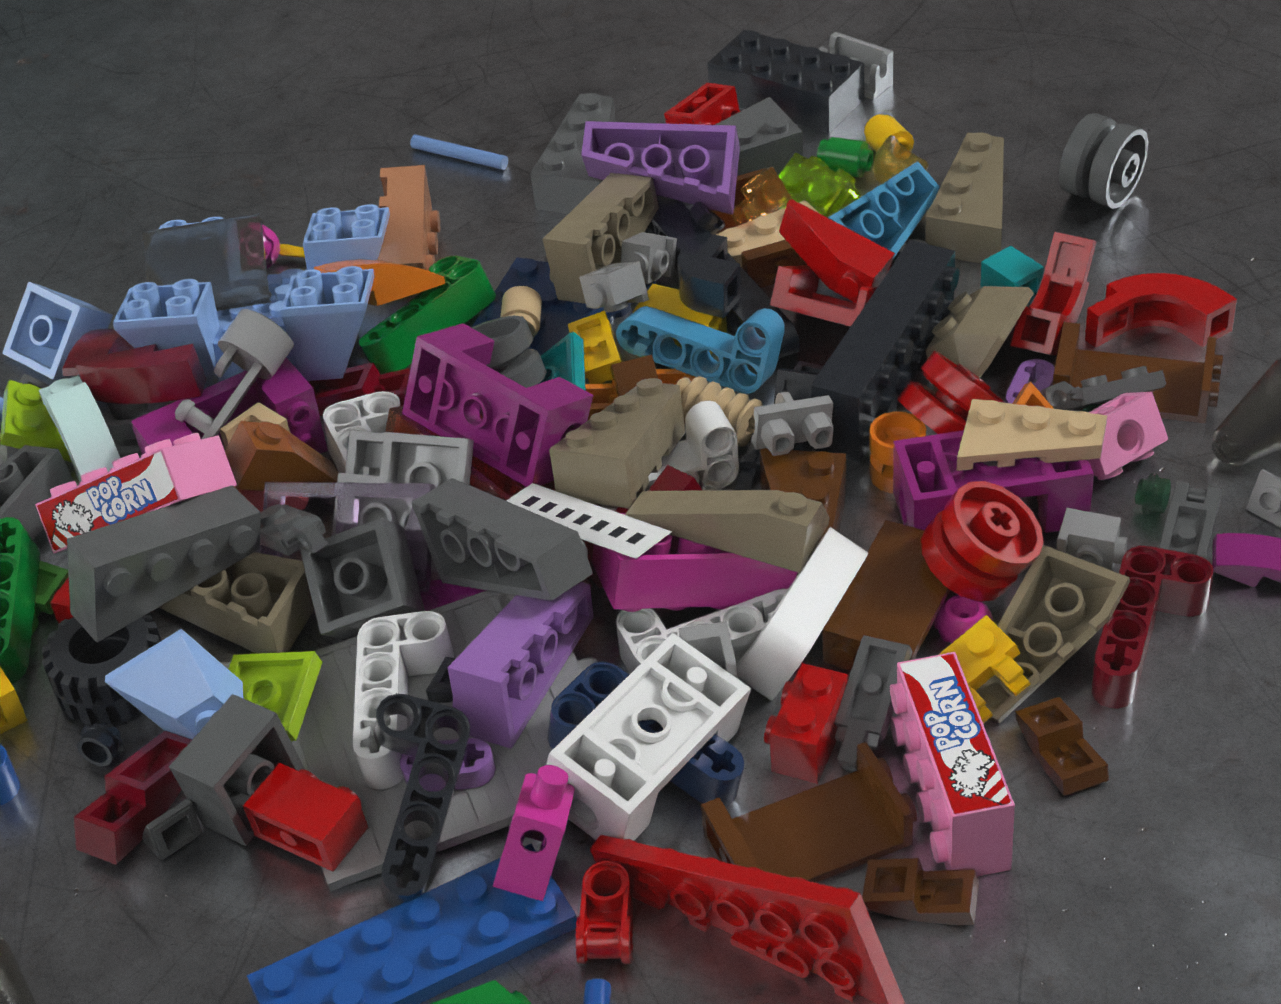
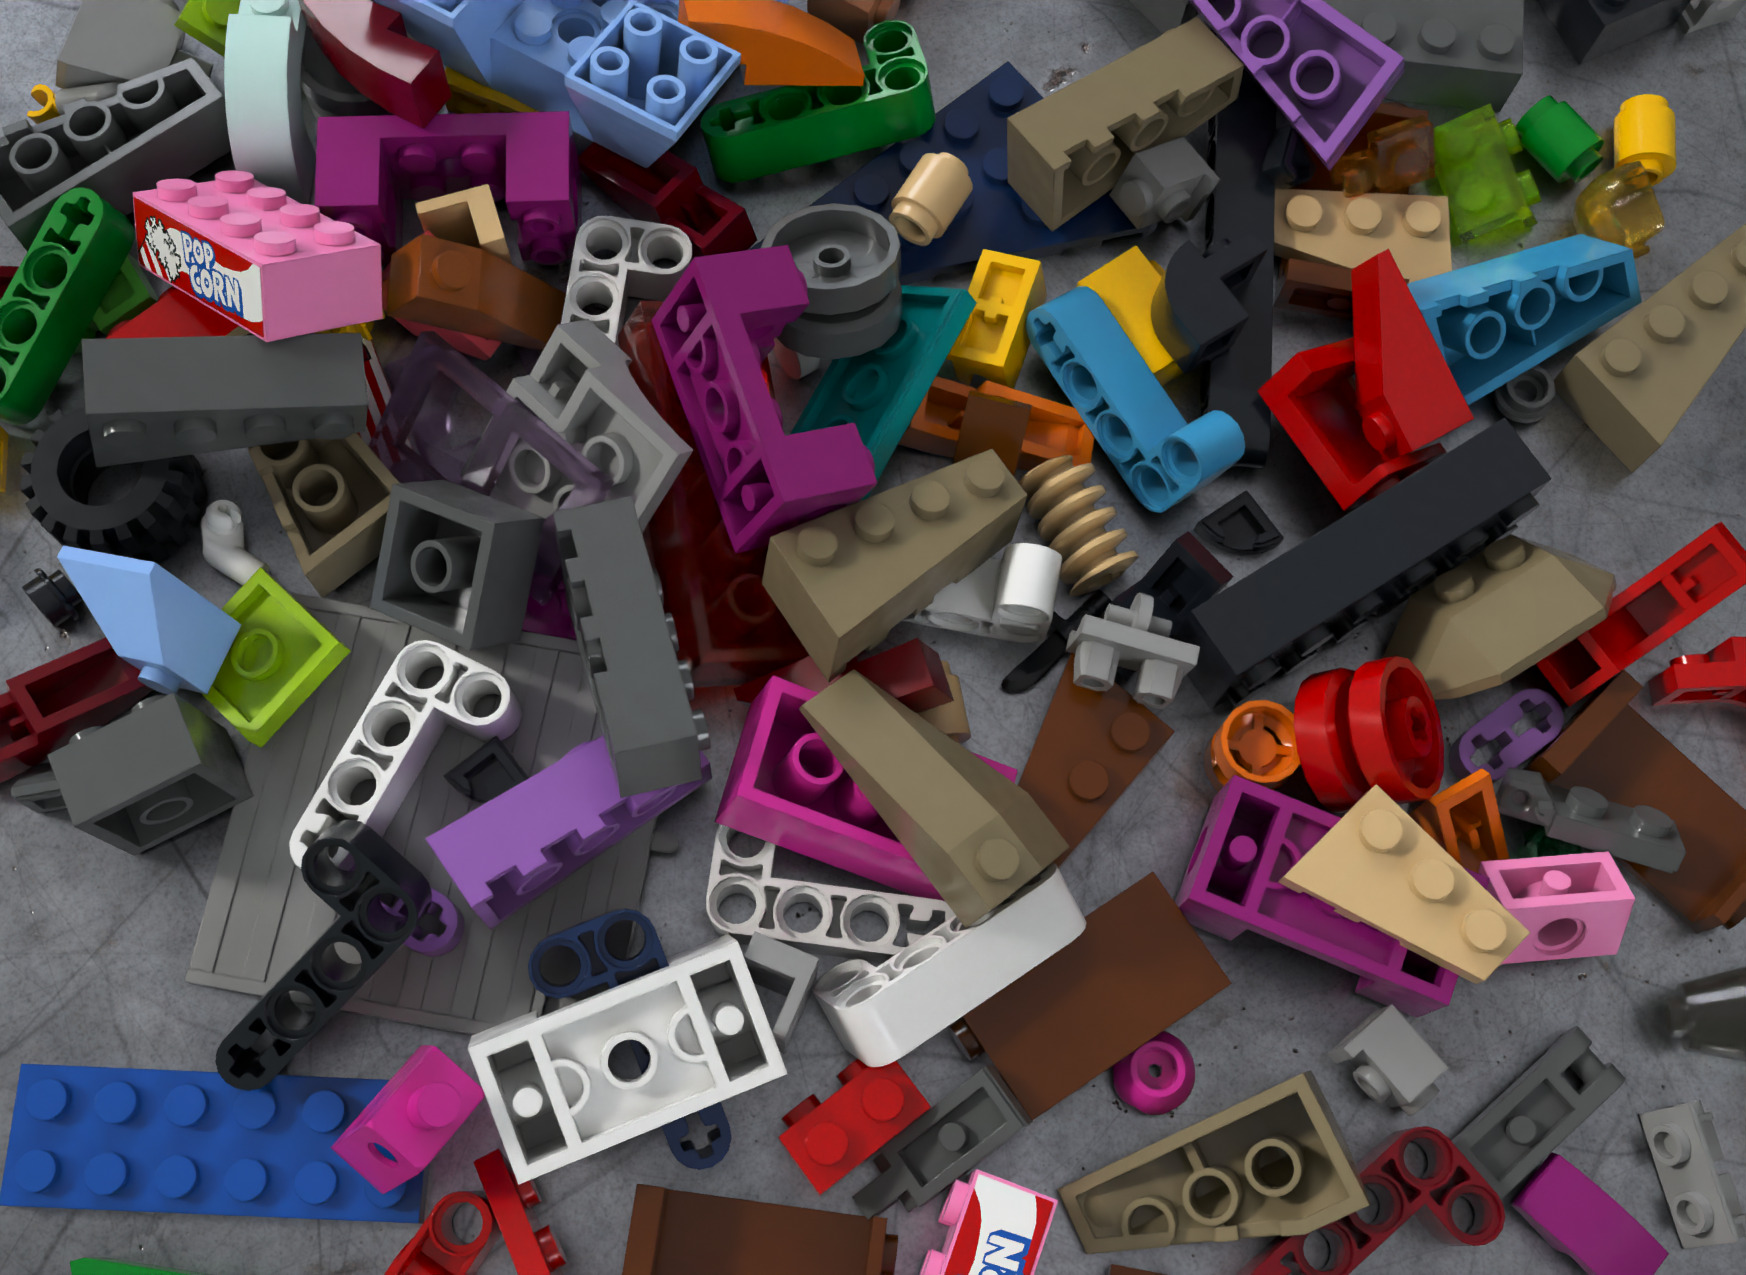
camera: 20 degrees right, 30 degrees up
light grey piece [175,309,294,439] -> none
red brick [243,763,369,872] -> none
dark grey hinge [260,504,328,556] -> none
white sticker [507,483,672,559] -> none
light grey brick [579,261,649,312] -> none
red wheel [921,481,1044,602] -> none
yellow plate [938,615,1031,723] -> none
teal brick [980,245,1044,307] -> none
clear green plate [1135,472,1171,516] -> none

